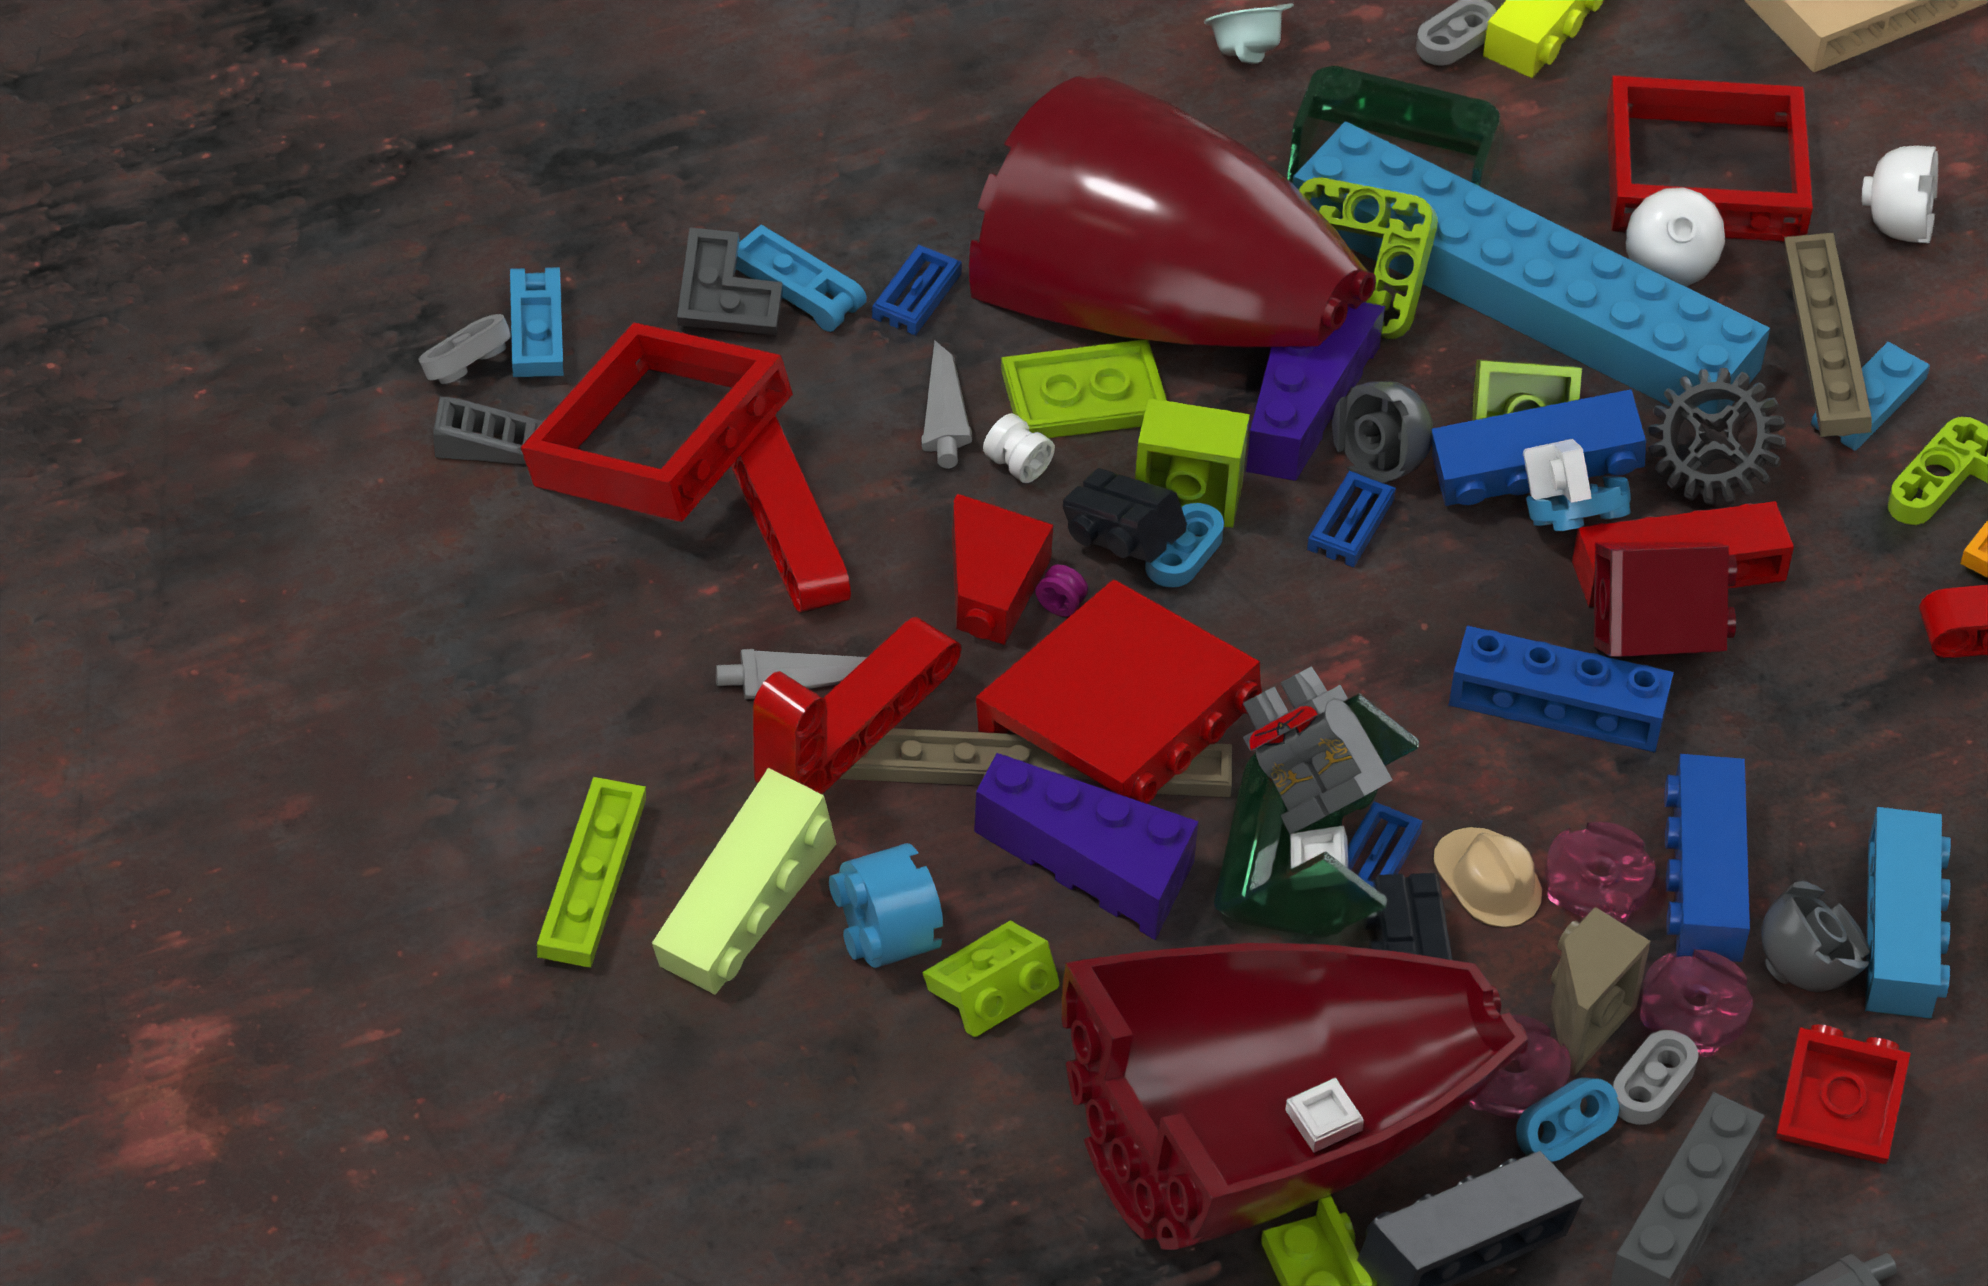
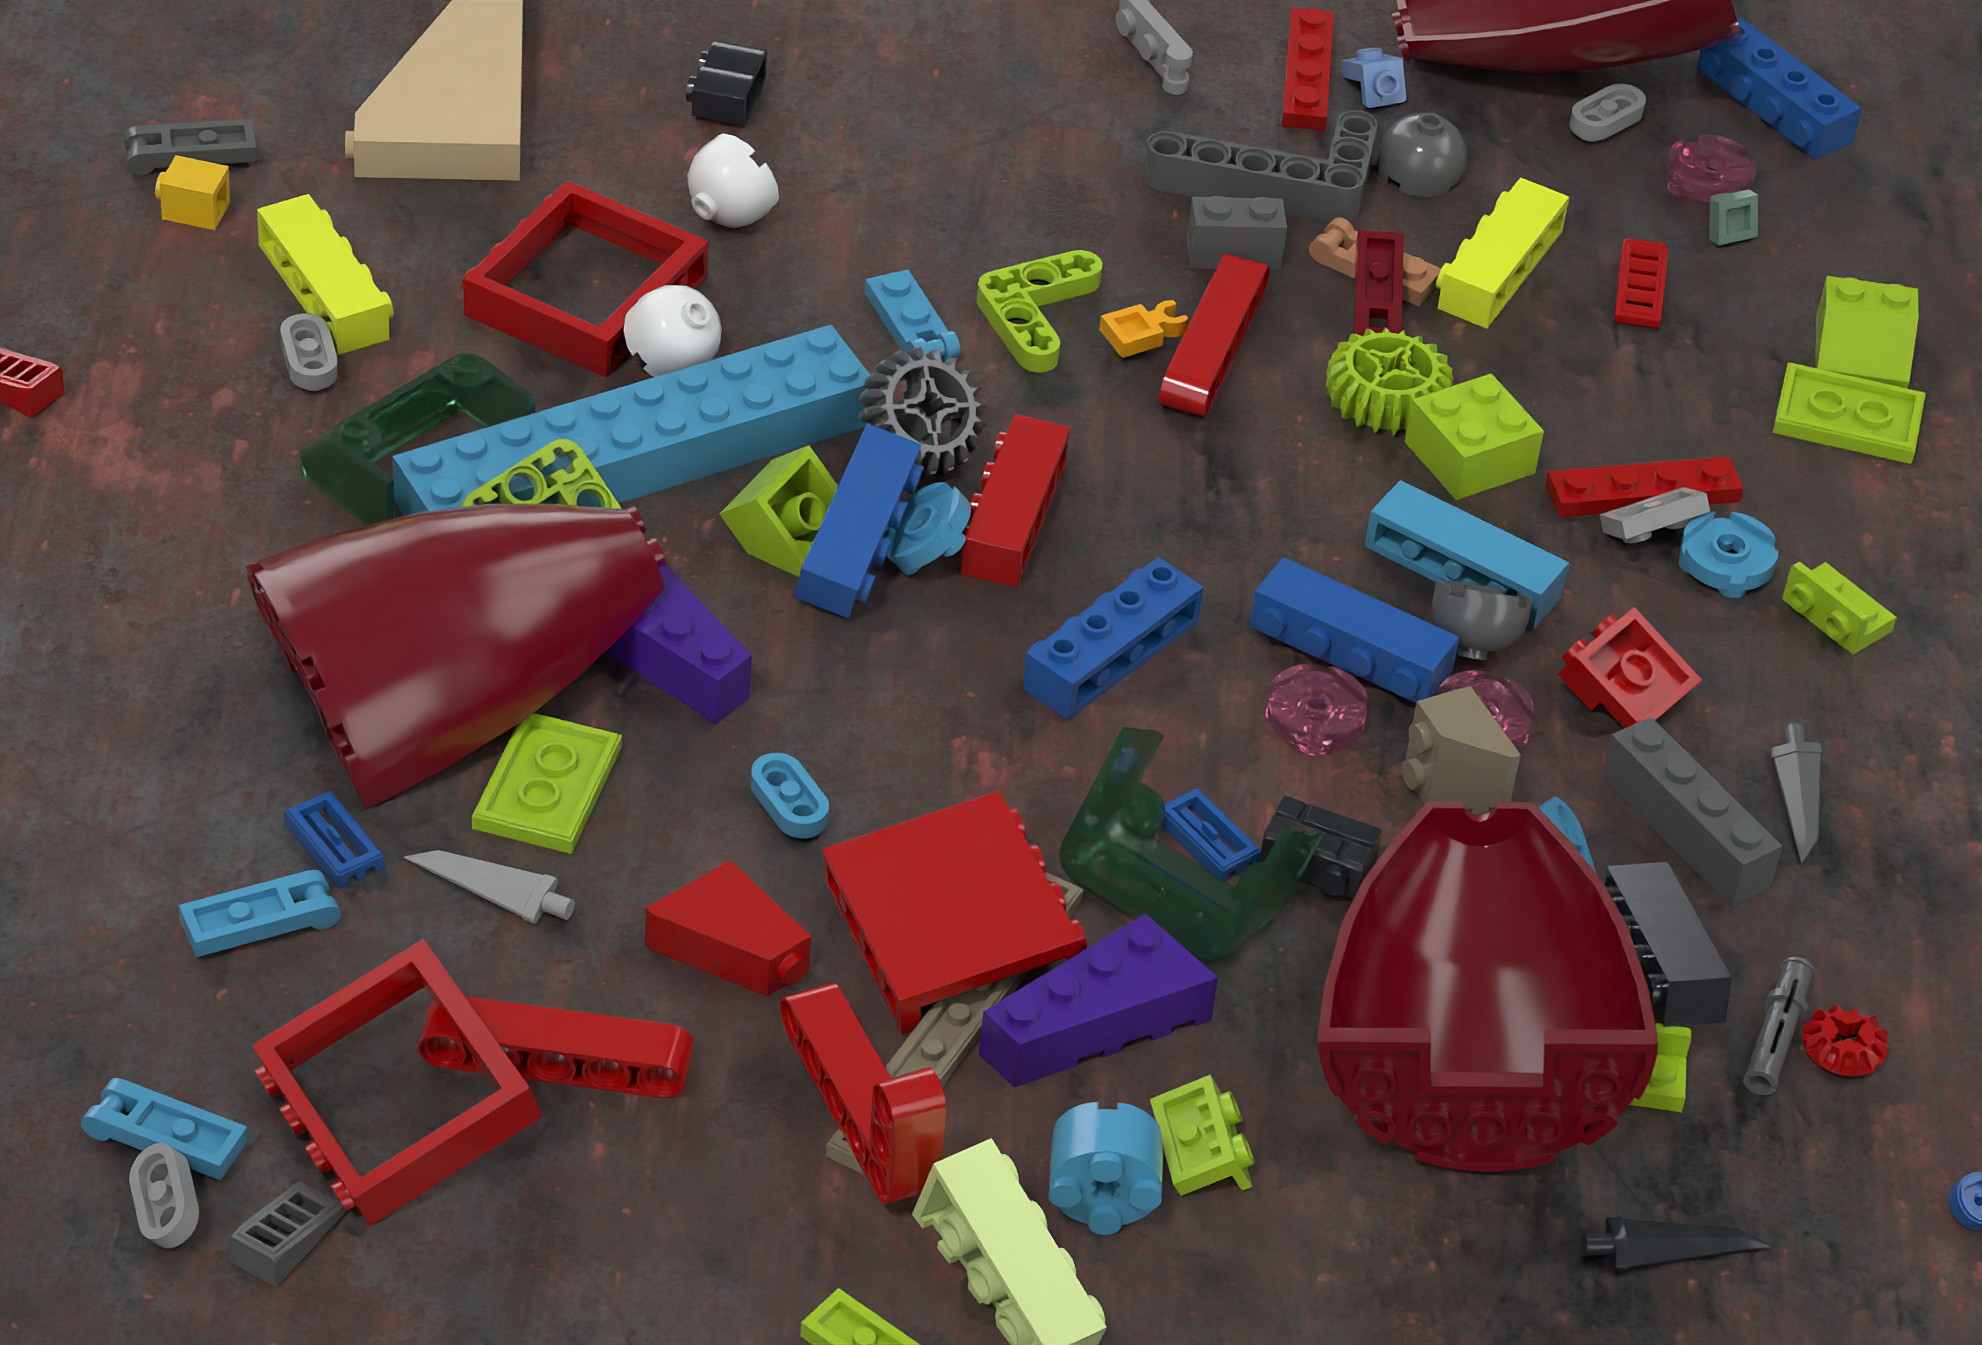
camera: 65 degrees left, 5 degrees down
dark grey plate [677,227,783,335] -> none
light grey bar [716,649,867,699] -> none
white wheel [983,413,1055,483] -> none
magenta bush [1035,564,1088,617] -> none
black brick [1062,468,1187,563] -> none
lime brick [1135,398,1250,528] -> none
light aqua piece [1204,3,1294,64] -> none
dark grey hips [1243,666,1393,835] -> none
white tile [1286,1078,1364,1153] -> none
white tile [1290,826,1349,886] -> none
blue tile [1307,471,1396,568] -> none
dark grey cylinder [1332,381,1433,483] -> none
tan piece [1434,827,1542,928] -> none
white bracket [1523,439,1592,503] -> none
dark red slope [1594,542,1737,656] -> none
light grey plate [1613,1030,1698,1125] -> none
dark tan plate [1784,233,1872,437] -> none

